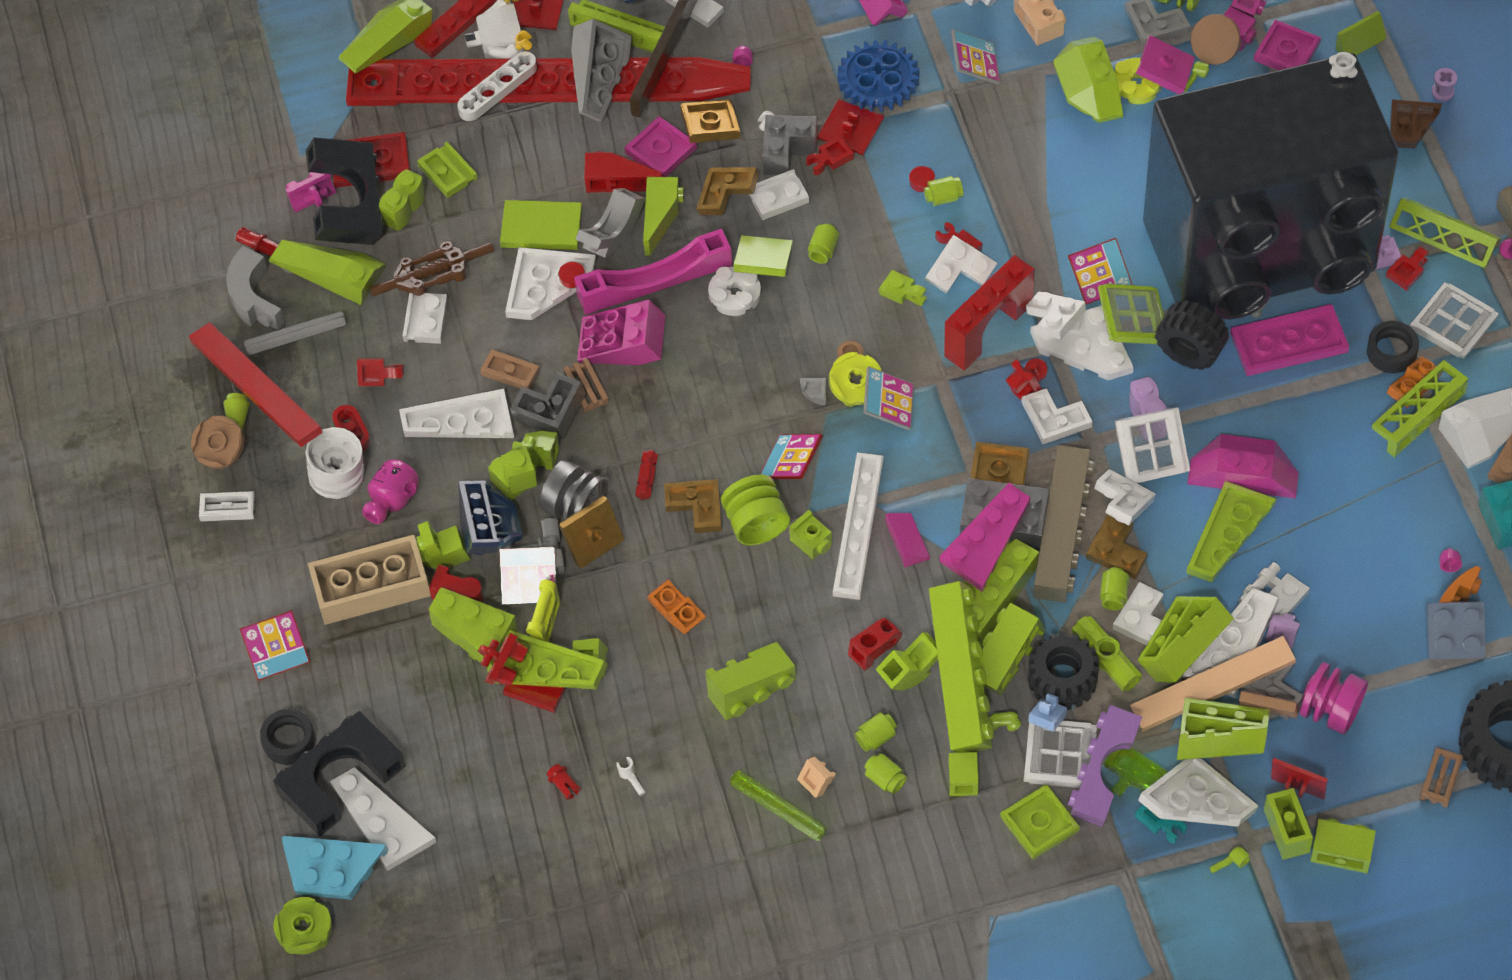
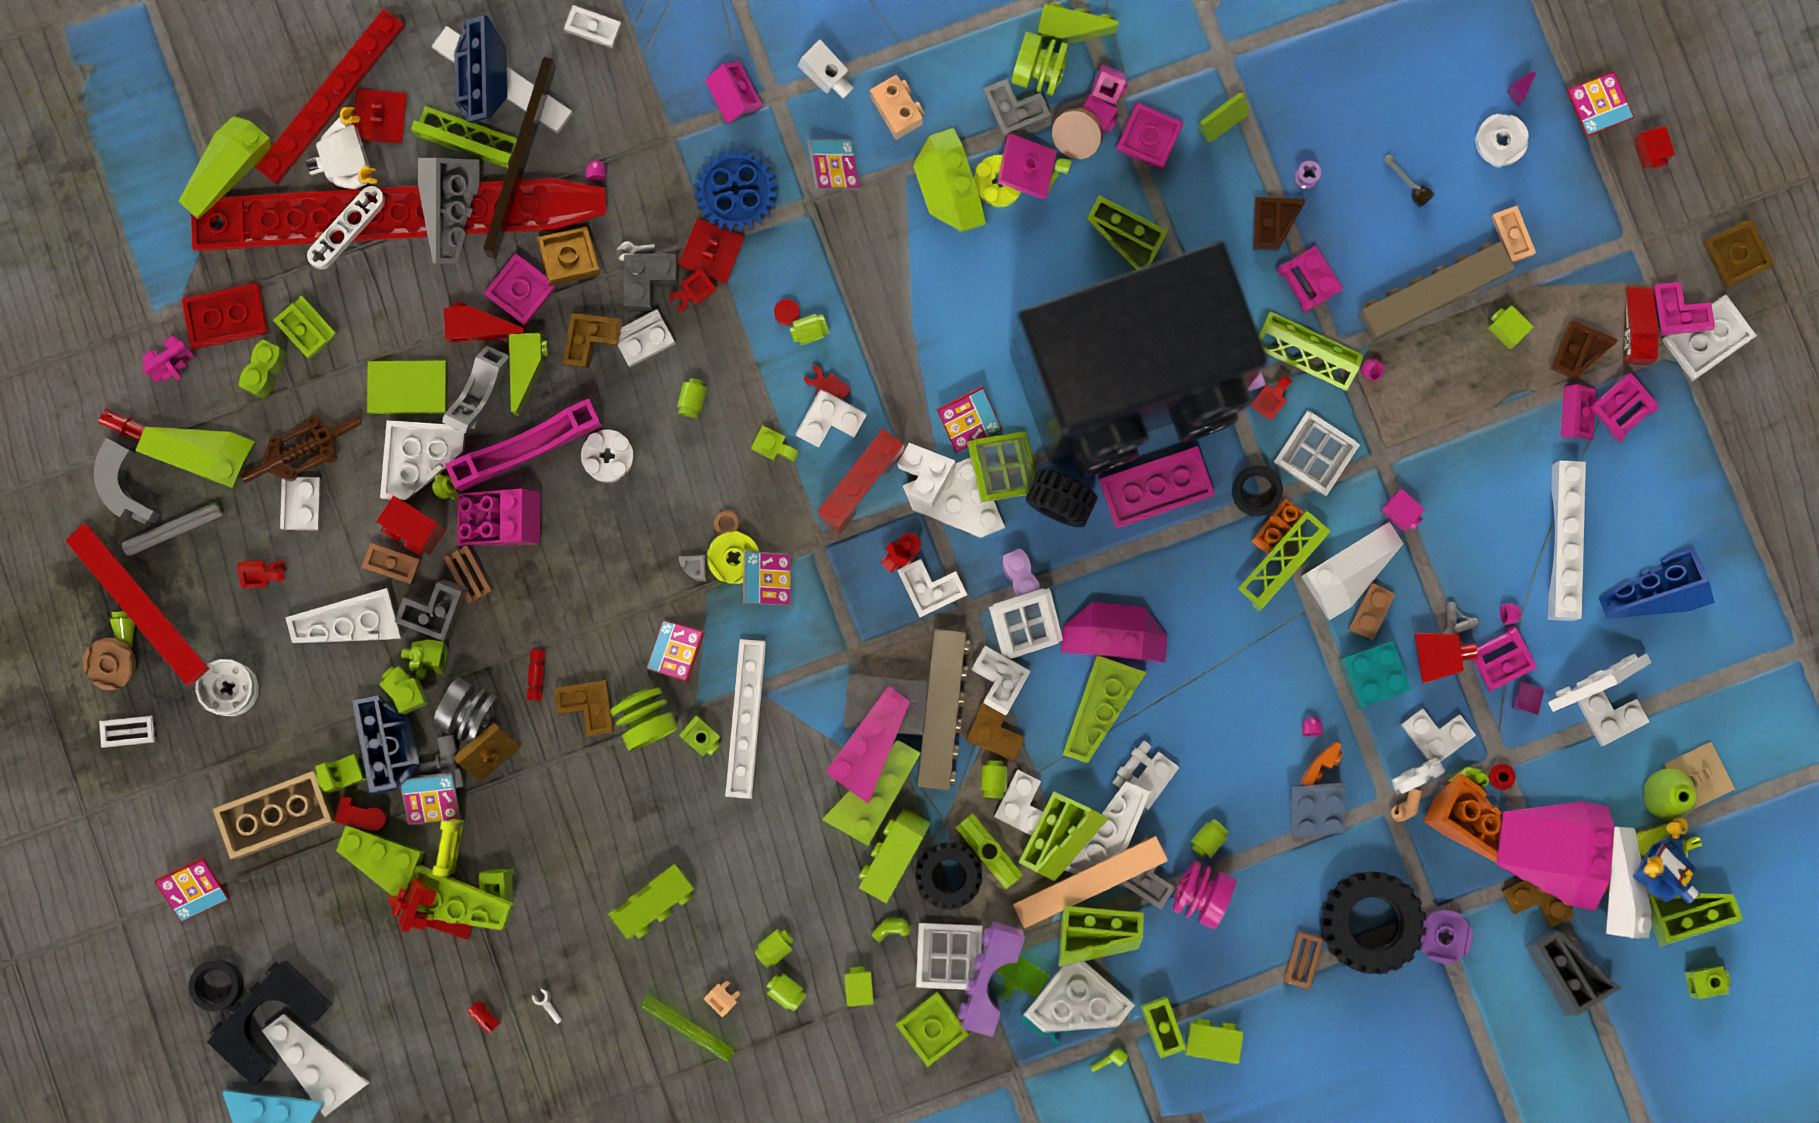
camera: 10 degrees left, 25 degrees up
black arch [306,137,384,245] -> none
red plate [332,405,370,451] -> none
dark pink piece [362,459,419,524] -> none
red tile [559,262,585,288] -> none
orange slope [647,579,706,635] -> none
lime tile [734,235,793,277] -> none
red leg [848,617,902,671] -> none
lime brick [876,632,938,691] -> none
dark pink slope [885,513,930,568] -> none
lime brick [929,581,994,752] -> none
pearl gold plate [970,442,1030,485] -> none
light blue tile [1028,693,1067,732] -> none
medium nougat tile [1239,691,1299,719] -> none
lavender tile [1265,612,1300,650] -> none
red piece [1271,758,1328,800] -> none
white plate [1329,52,1357,78] -> none
none -> red brick [376,495,447,556]
none -> lime plate [432,474,458,500]
none -> lime brick [1190,819,1229,859]
none -> dark pink plate [1276,246,1343,313]

